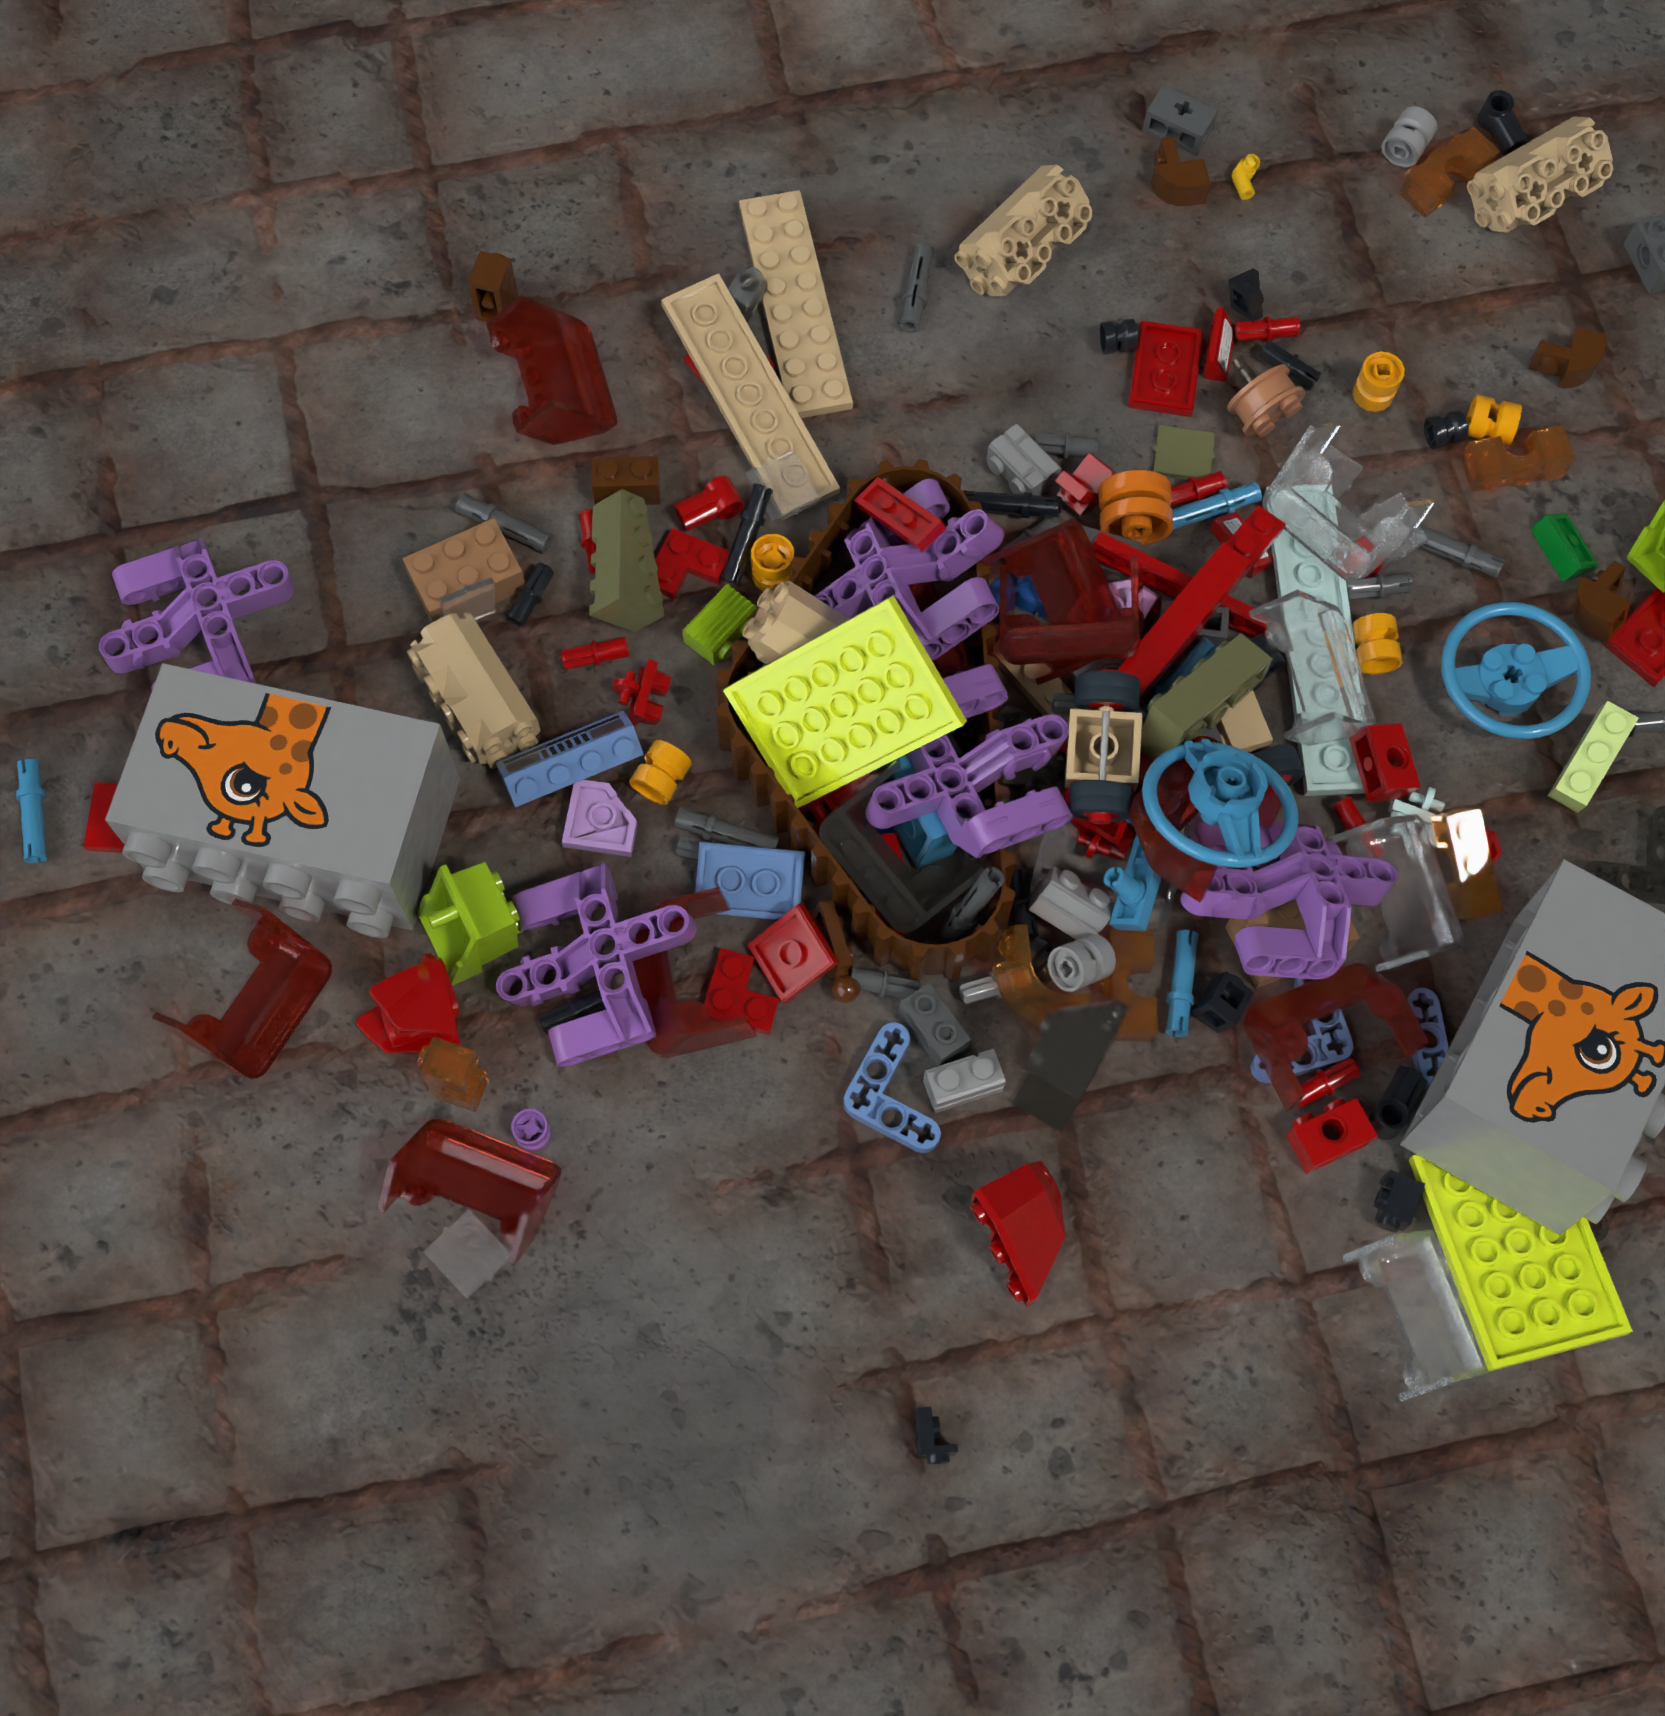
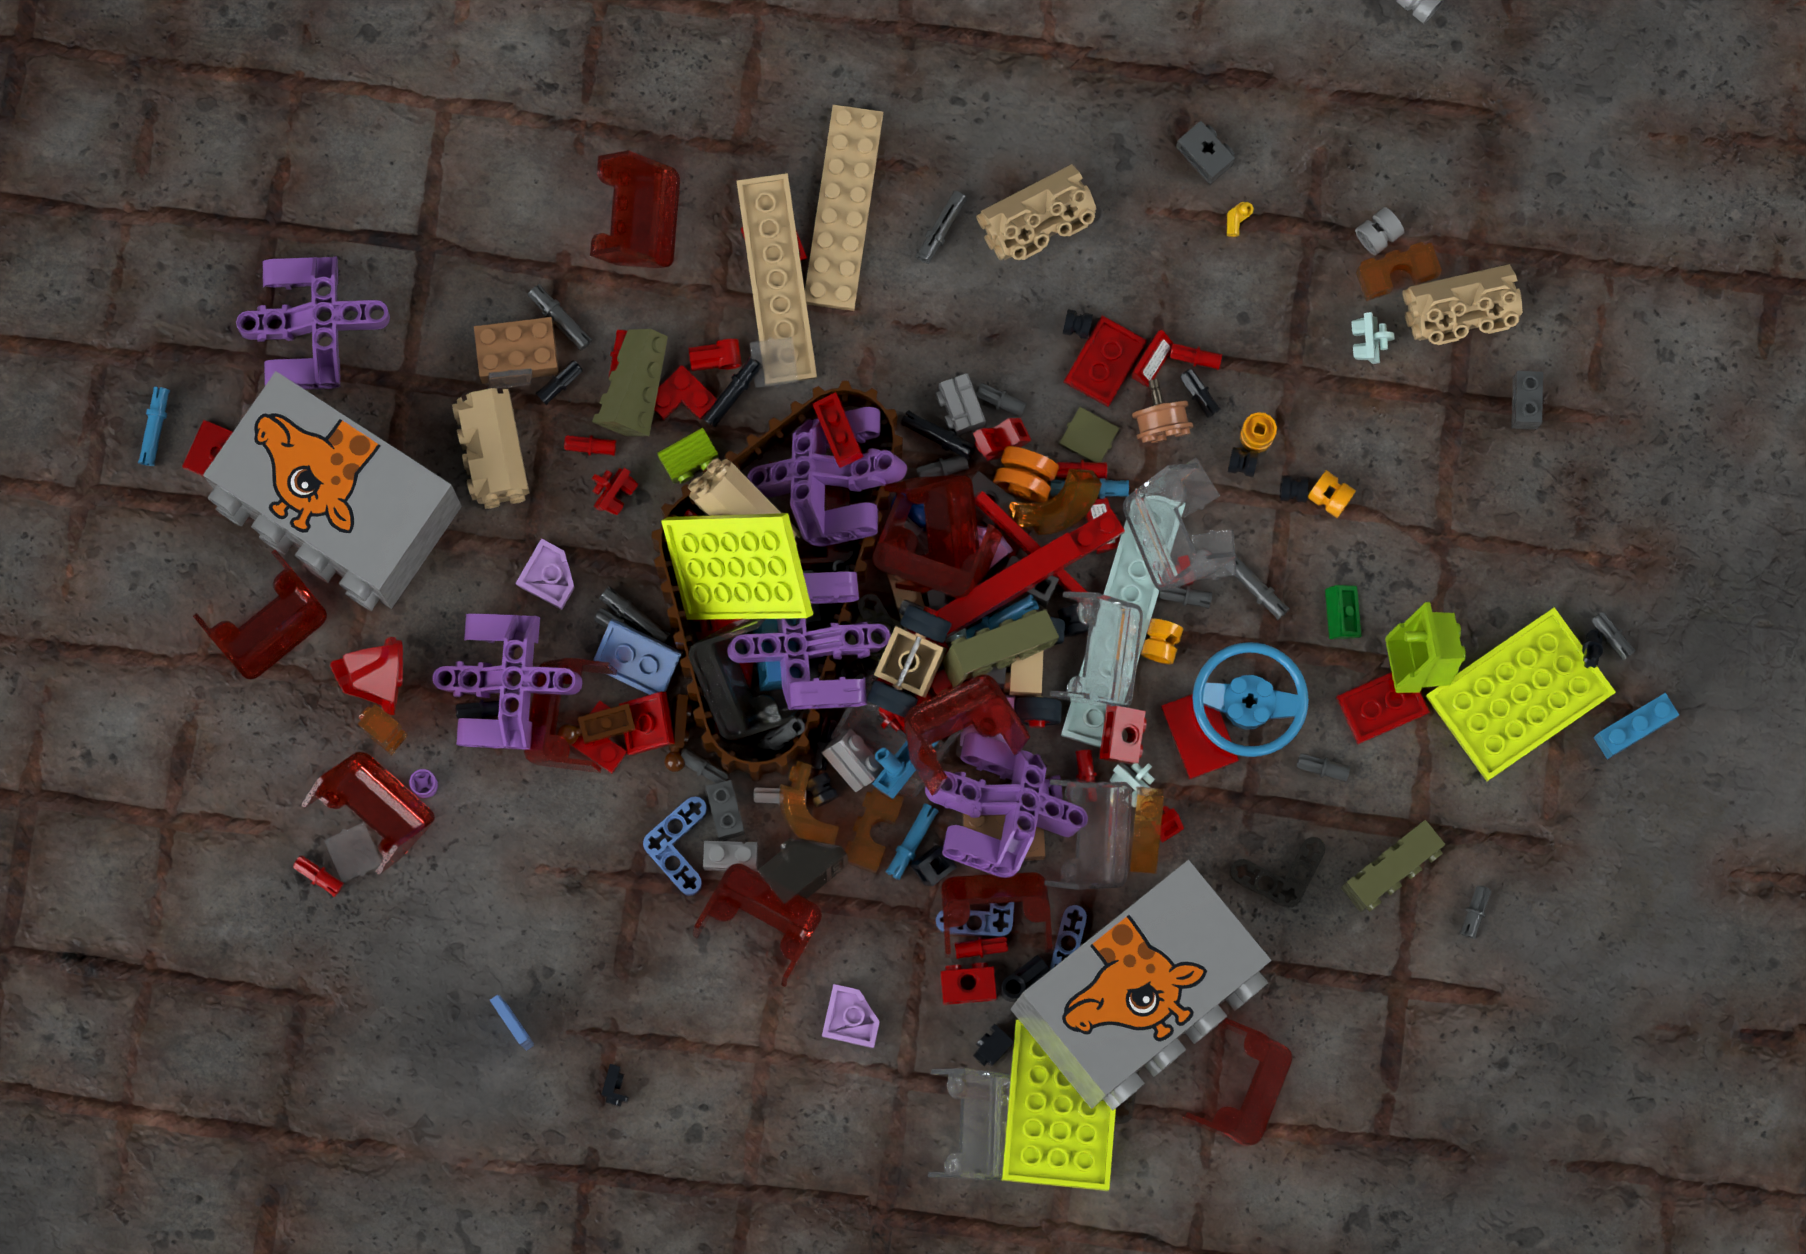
camera: 20 degrees right, 10 degrees up
lime piece [417,862,521,986] -> none
reddish brown brick [468,251,518,327] -> none
medium blue brick [496,711,644,807] -> none
reddish brown brick [592,456,661,505] -> none
light orange wheel [629,740,692,805] -> none
clear smoke plate [728,267,768,323] -> none
light orange wheel [751,534,794,592] -> none
red brick [970,1160,1066,1308] -> none
light grey wheel [1048,934,1116,992] -> none
dark azure piece [1142,739,1299,868] -> none
reddish brown brick [1151,136,1211,206] -> none
black bracket [1228,268,1264,322] -> none
clear orange arch [1461,426,1575,492] -> none
black piece [1477,90,1529,155] -> none
reddish brown brick [1528,327,1608,388] -> none
yellowish green brick [1547,701,1639,813] -> none
reddish brown brick [1574,561,1630,643] -> none
none -> red axle [293,855,344,897]
none -> medium blue tile [490,995,534,1051]
none -> reddish brown plate [558,704,636,745]
none -> clear red windscreen [693,863,822,987]
none -> lavender plate [822,984,880,1049]
none -> clear orange arch [1008,469,1102,535]
none -> red tile [1161,694,1239,780]
none -> black wheel [1228,447,1258,477]
none -> light aqua hips [1352,312,1395,364]

